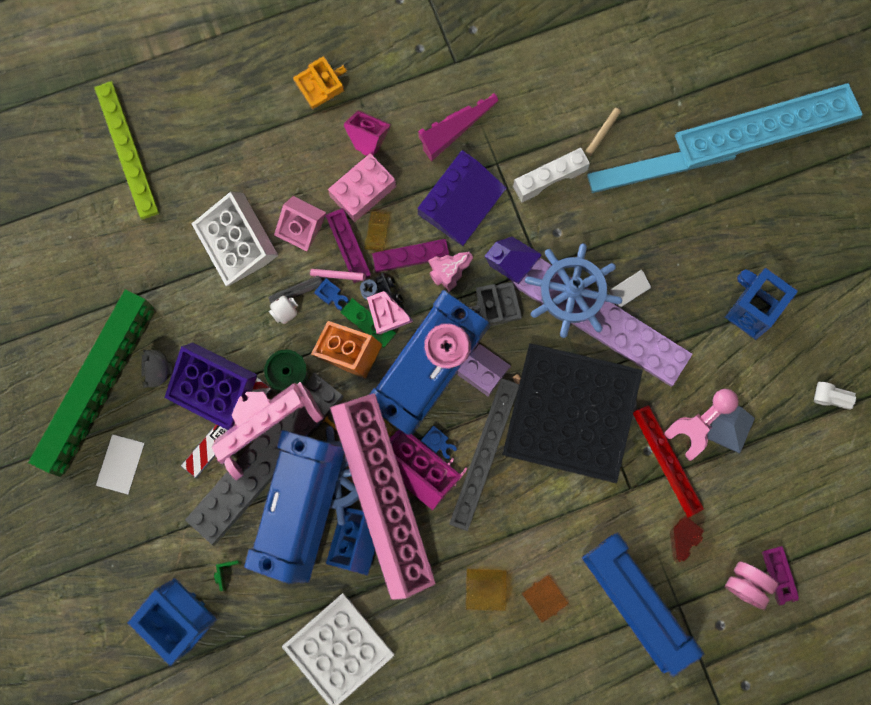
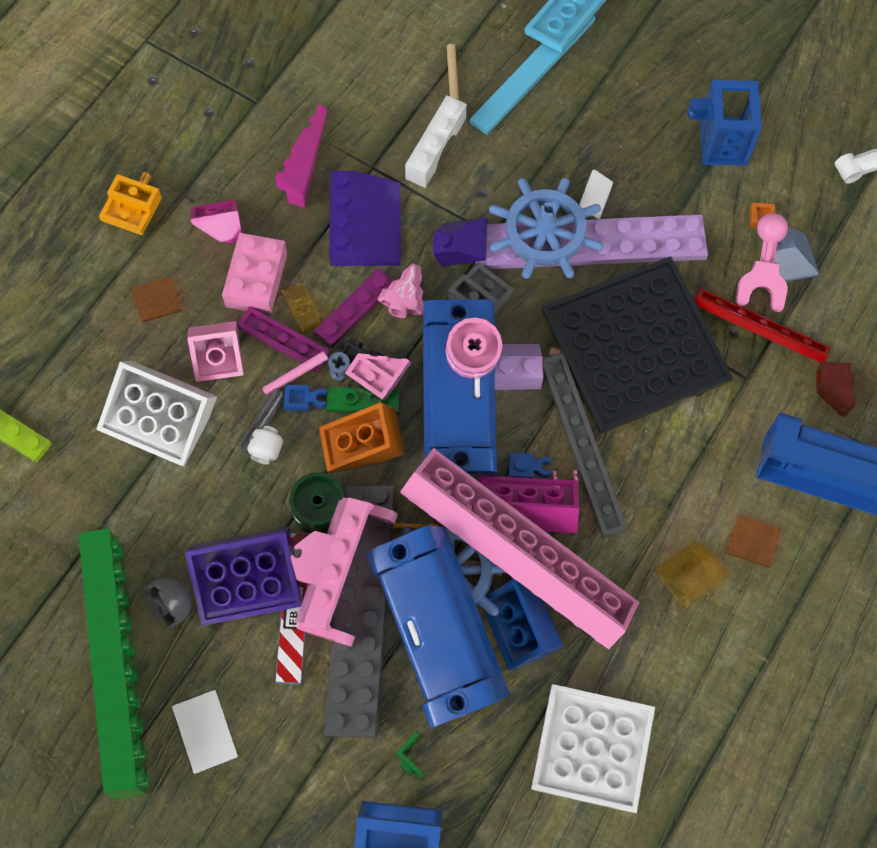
camera: 40 degrees left, 10 degrees down
none -> clear orange piece [131,276,182,323]
none -> orange tile [750,203,775,228]

